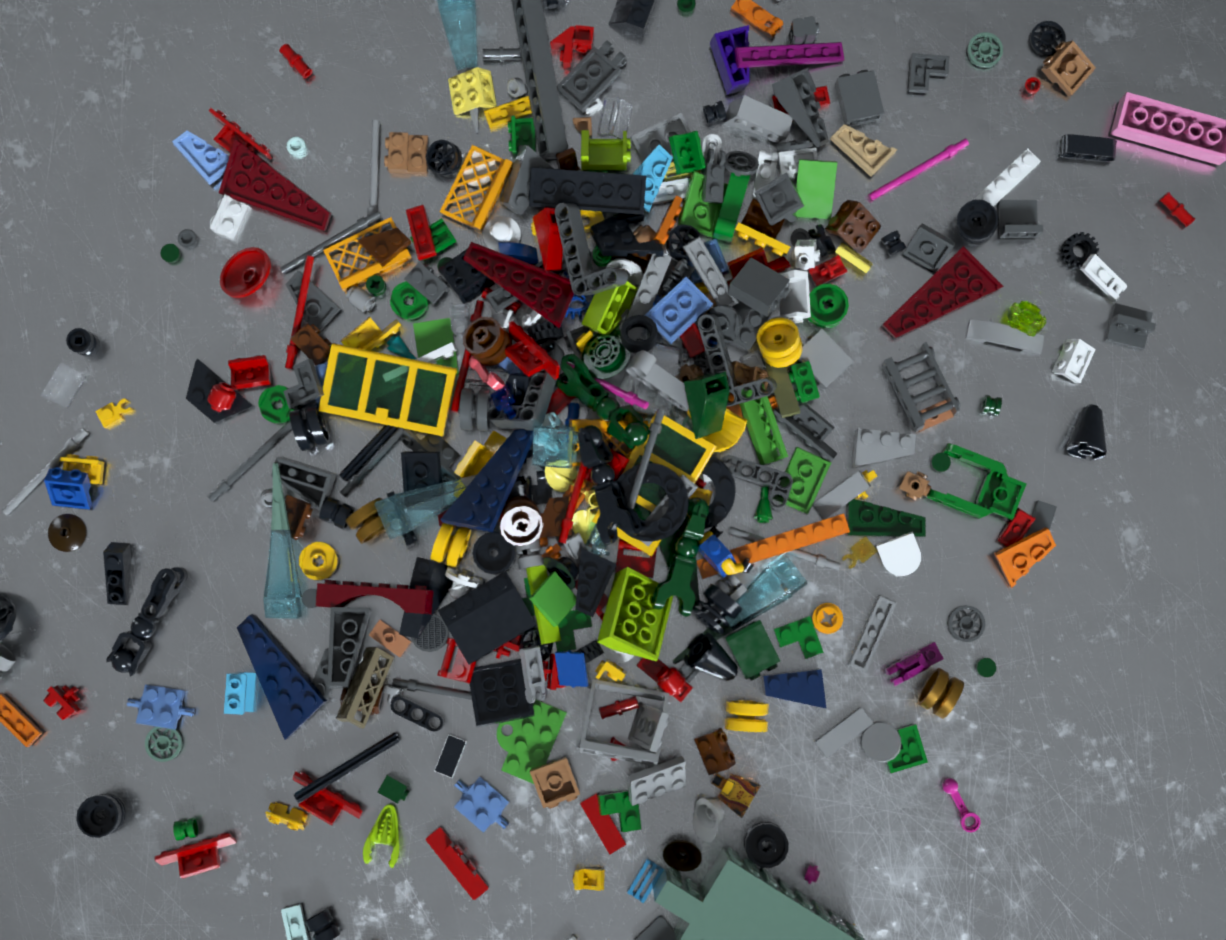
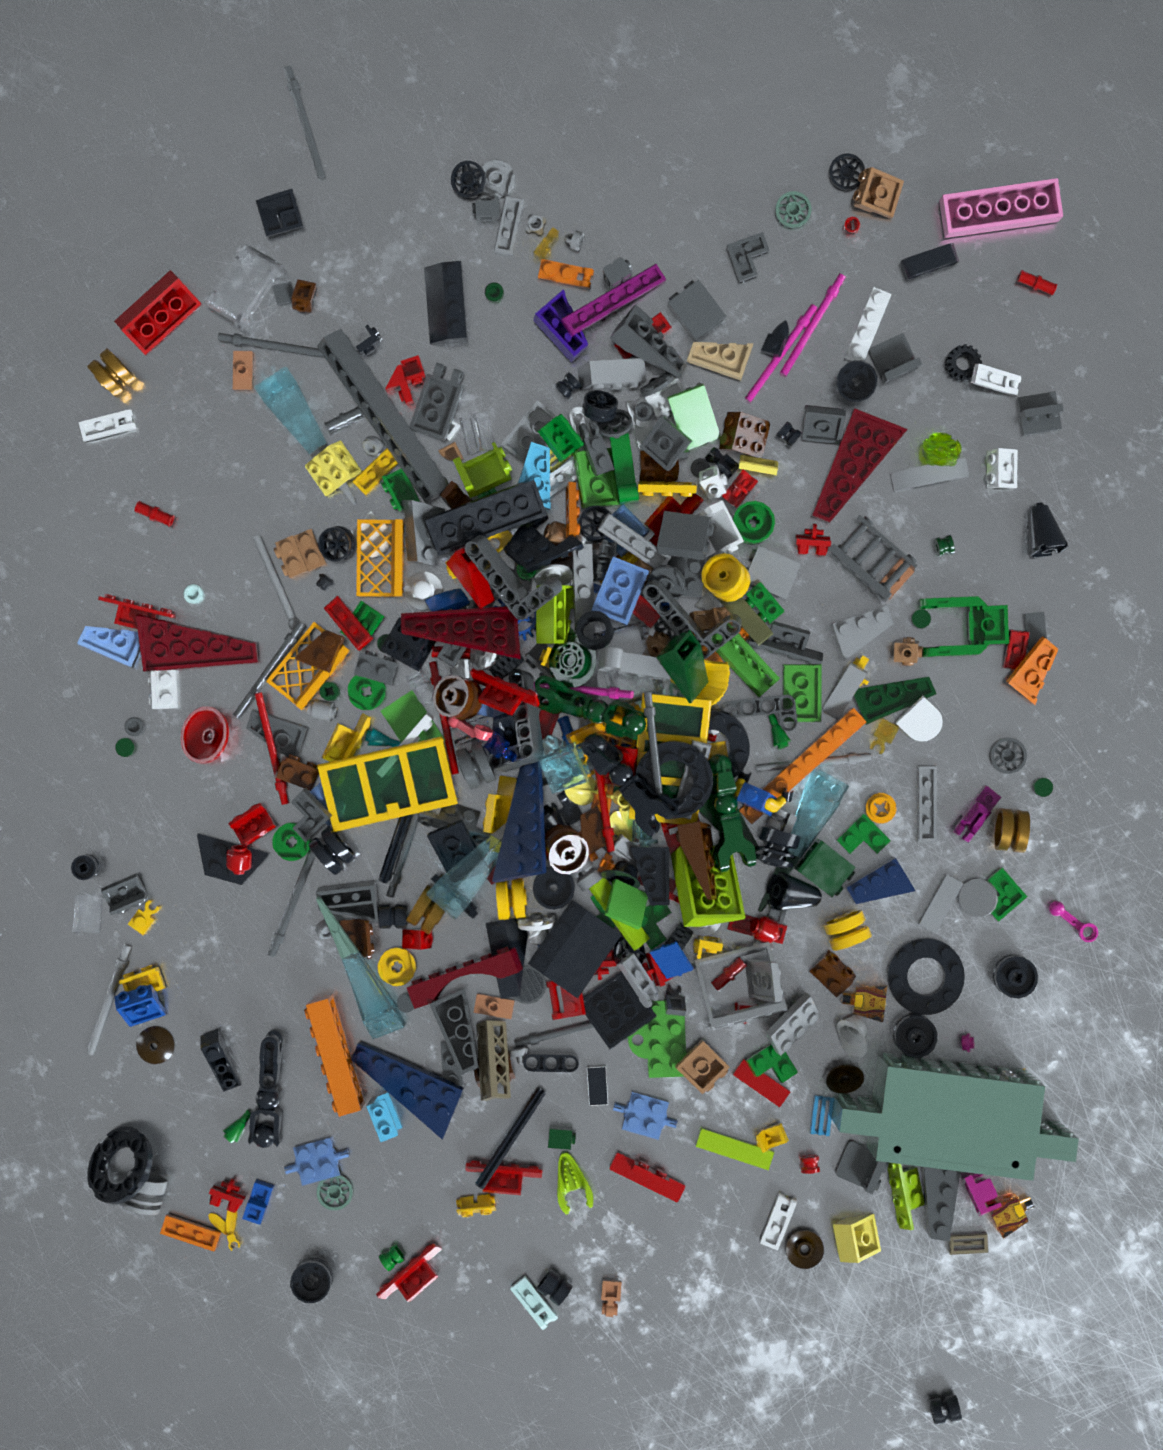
camera: 25 degrees left, 5 degrees up
none -> dark grey bracket [101,873,147,915]
none -> yellow piece [208,1210,241,1251]
none -> green cone [222,1110,251,1143]
none -> blue slope [242,1179,274,1225]
none -> orange brick [304,994,365,1117]
none -> black piece [316,574,333,590]
none -> red bracket [402,929,433,950]
none -> black wheel [582,390,618,422]
none -> dark grey plate [634,402,654,421]
none -> dark grey plate [664,985,686,1016]
none -> reddish brown wedge [676,821,716,900]
none -> lime tile [695,1127,775,1171]
none -> black plate [761,320,789,358]
none -> dark pink bar [780,273,846,376]
none -> red hips [795,524,831,556]
none -> red wheel [800,1154,820,1174]
none -> black plate [887,938,965,1015]
none -> black wheel [991,953,1038,999]

